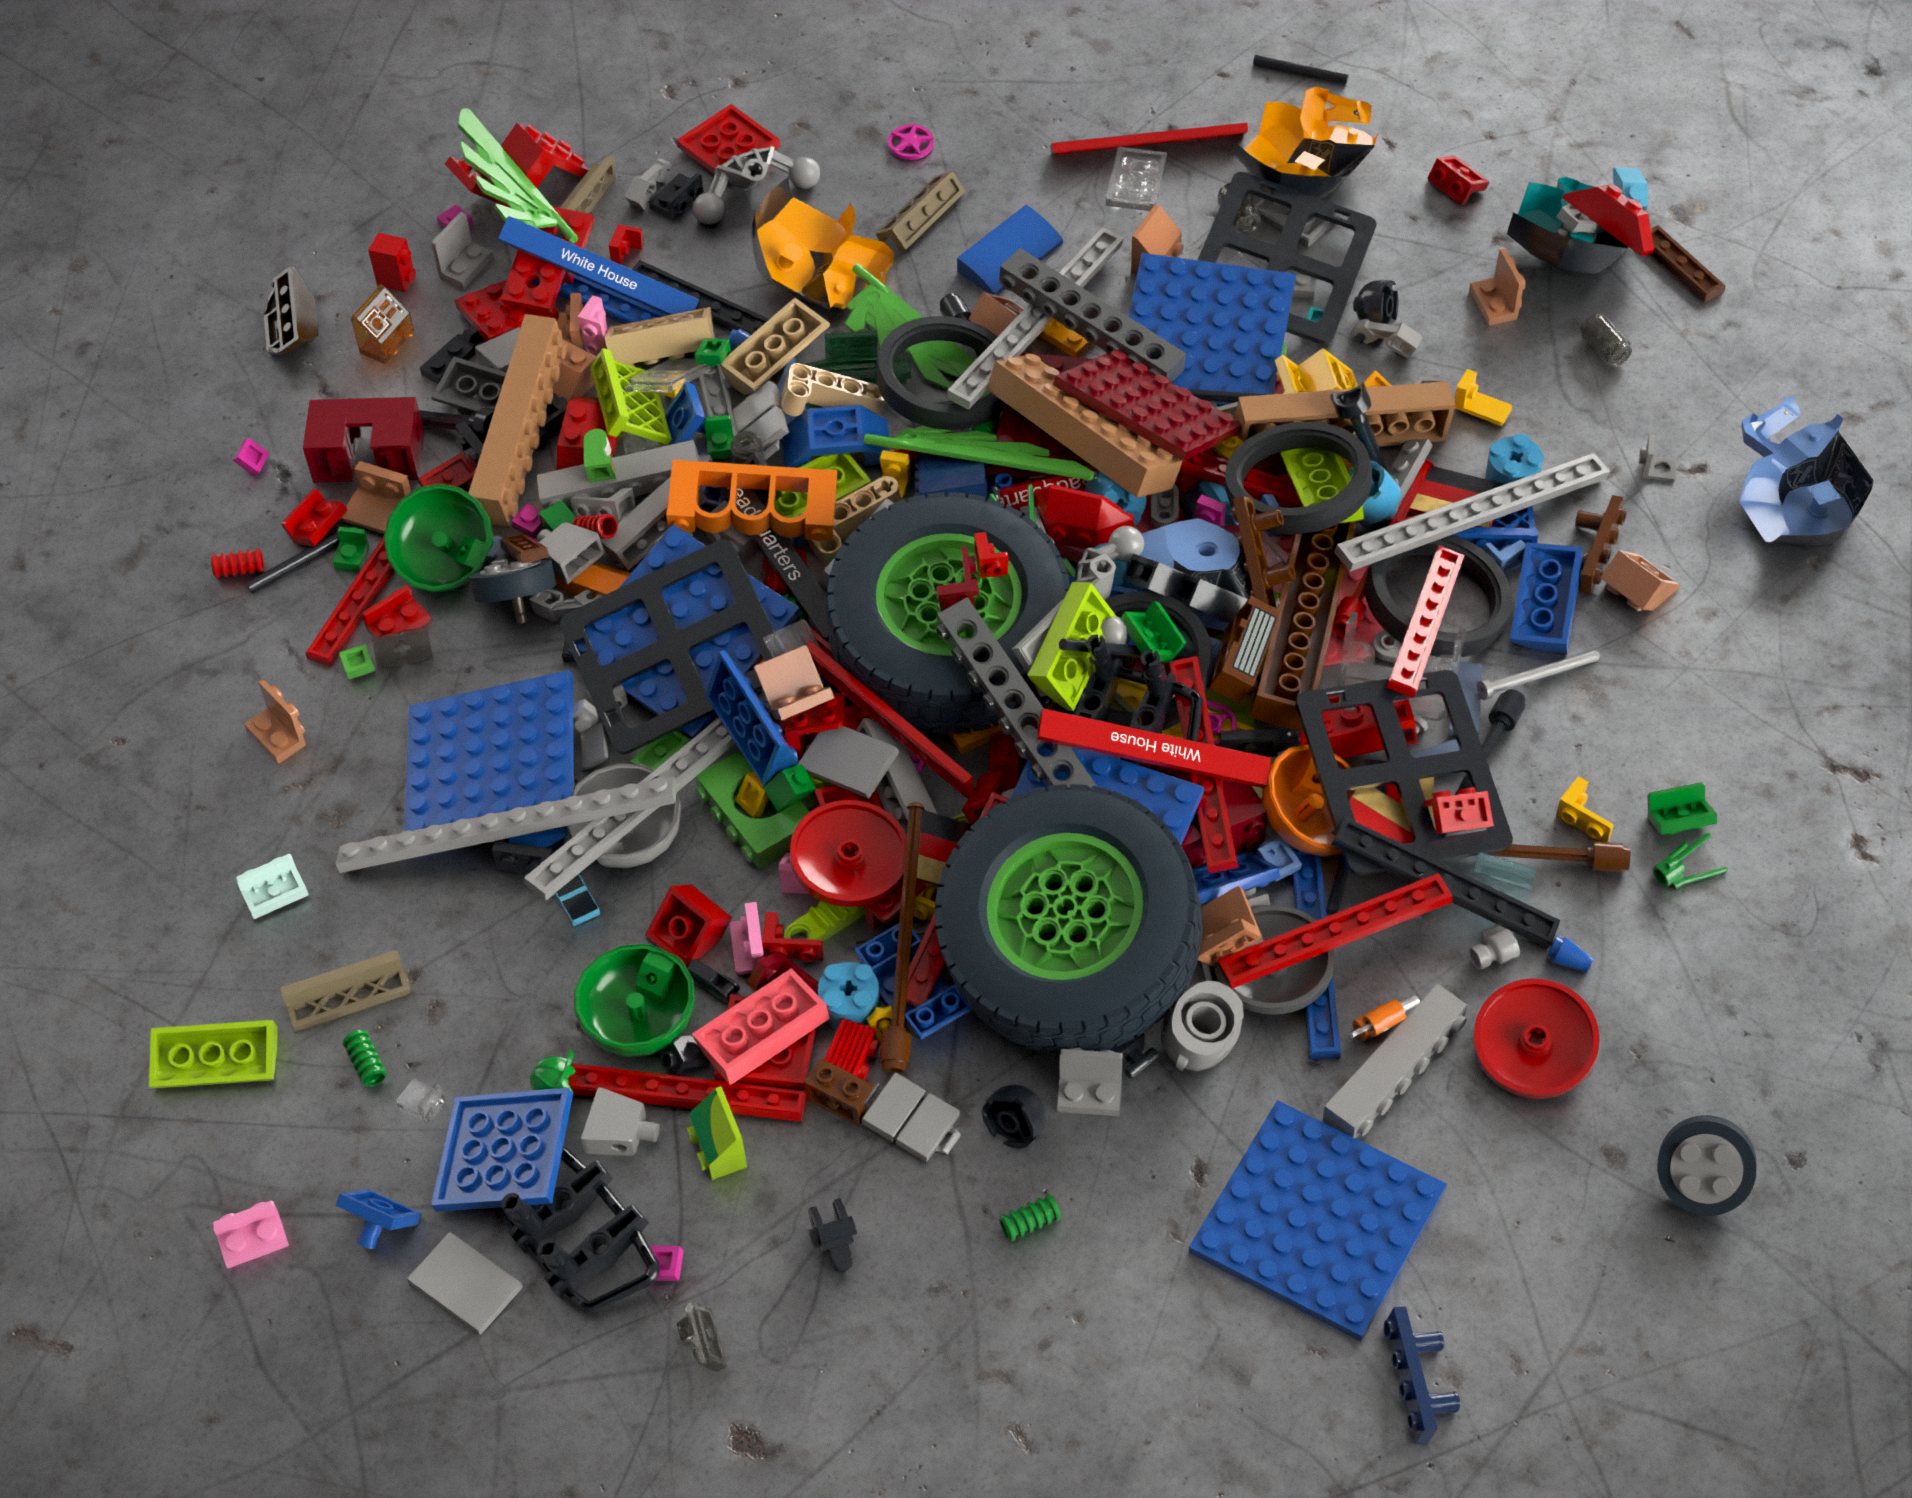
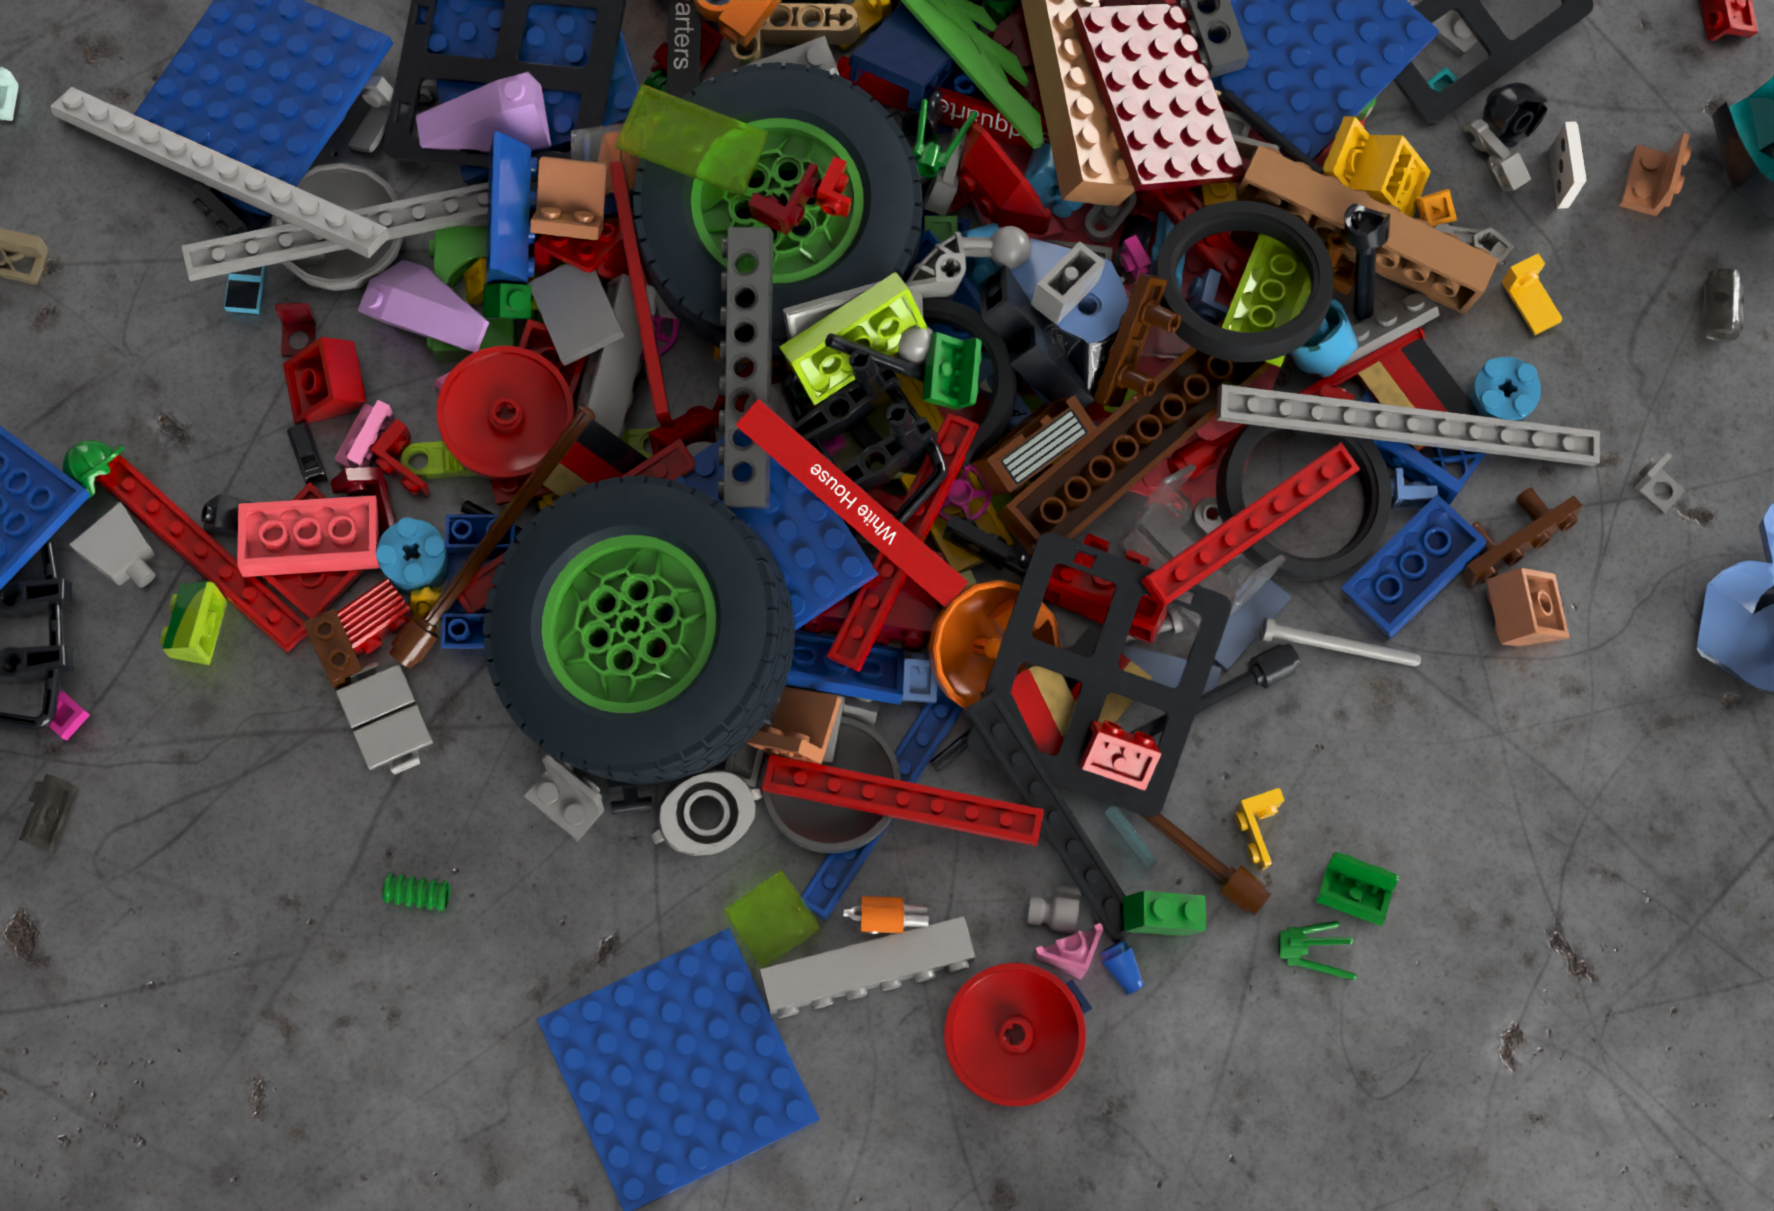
camera: 25 degrees right, 20 degrees up
green piece [574,944,695,1057] -> none
bright green plate [630,730,691,770] -> none
black hinge [808,1198,857,1273] -> none
black cylinder [981,1084,1046,1149] -> none
none -> dark red bracket [275,302,317,357]
none -> lavender wedge [358,260,489,353]
none -> lavender wedge [416,72,552,153]
none -> clear neon green tile [615,84,769,196]
none -> clear neon green plate [724,870,822,968]
none -> light grey brick [1031,241,1106,325]
none -> bright pink slope [1033,923,1103,980]
none -> green brick [1123,891,1206,936]
none -> white tile [1548,121,1587,209]

